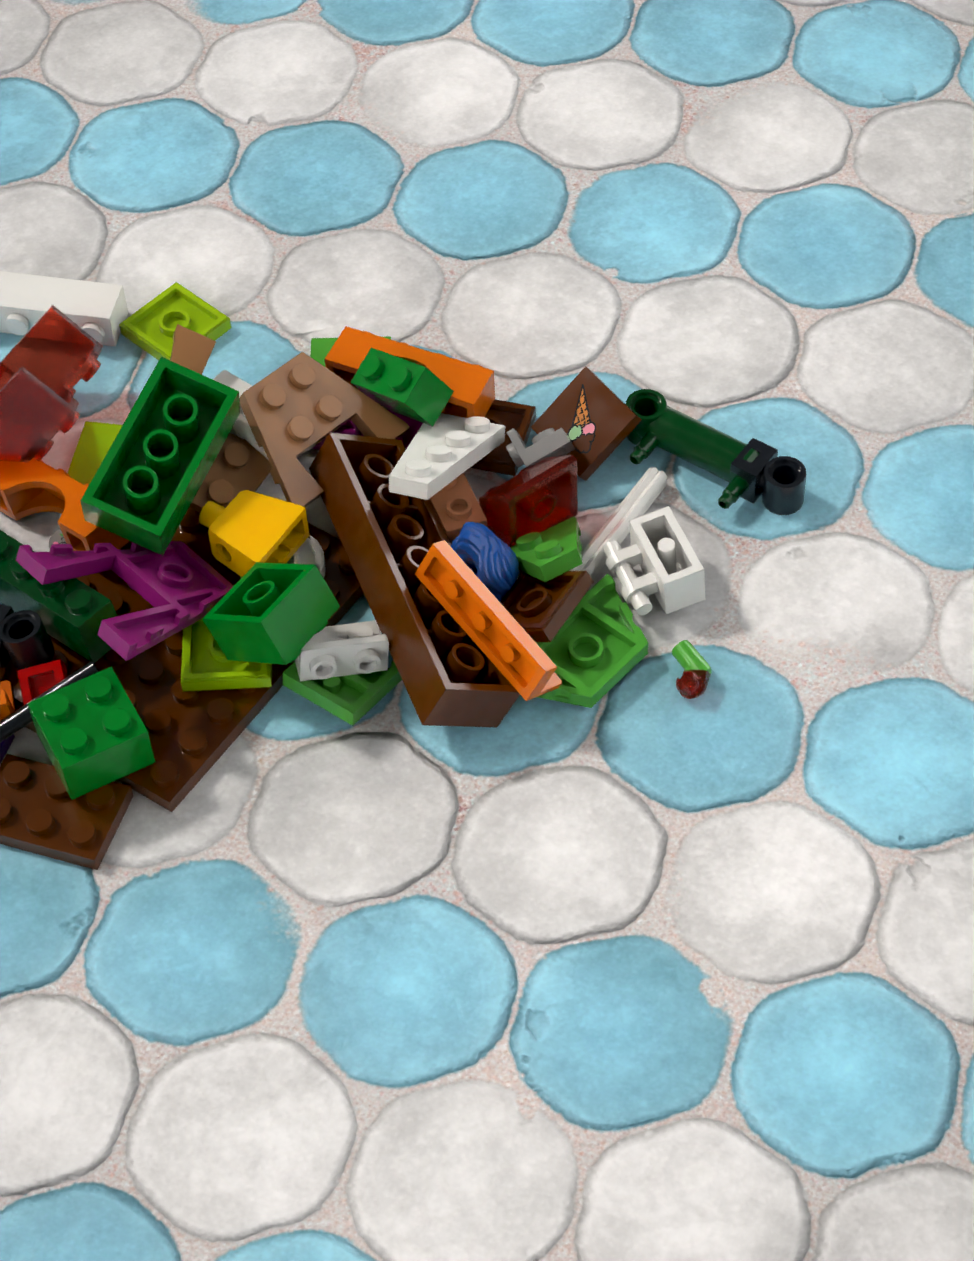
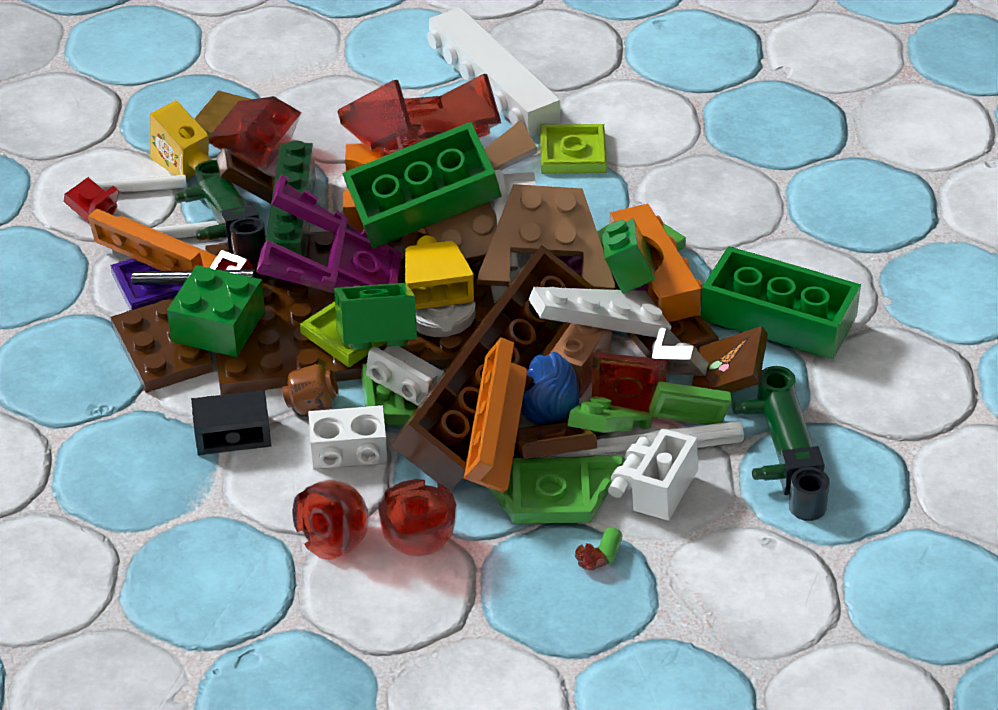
camera: 45 degrees right, 10 degrees down
none -> black brick [191,390,272,455]
none -> dark orange head [282,364,339,416]
none -> clear red cylinder [292,479,369,560]
none -> white brick [308,405,387,469]
none -> clear red cylinder [378,479,457,557]
none -> bright green tile [649,381,732,425]
none -> green brick [700,246,861,360]

